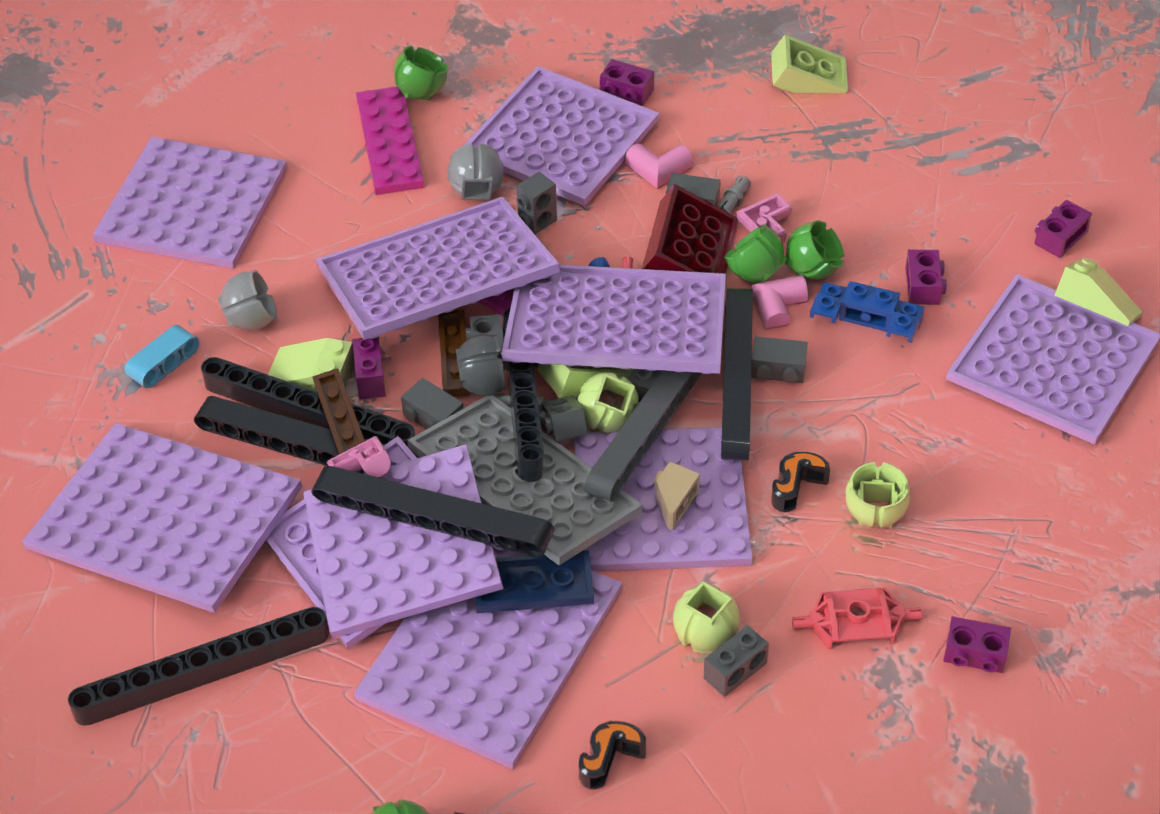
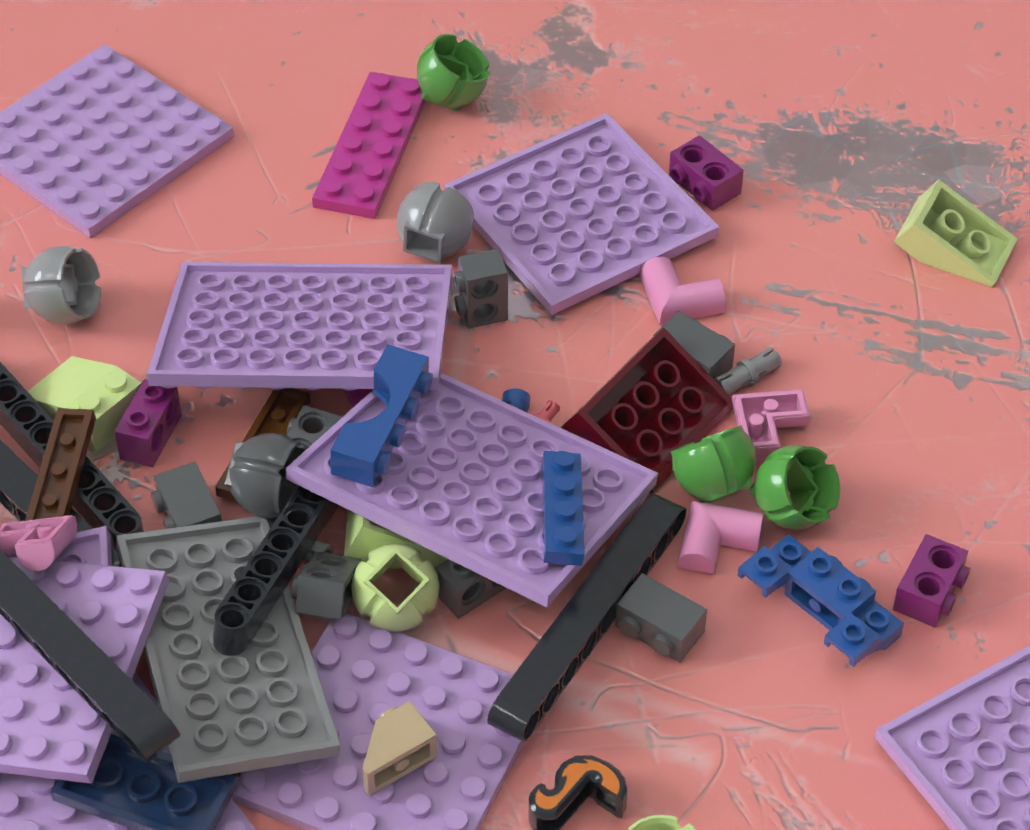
camera: 25 degrees right, 0 degrees up
dark grey beam [584,370,702,502] -> none
none -> blue arch [330,344,433,487]
none -> blue plate [542,450,585,566]

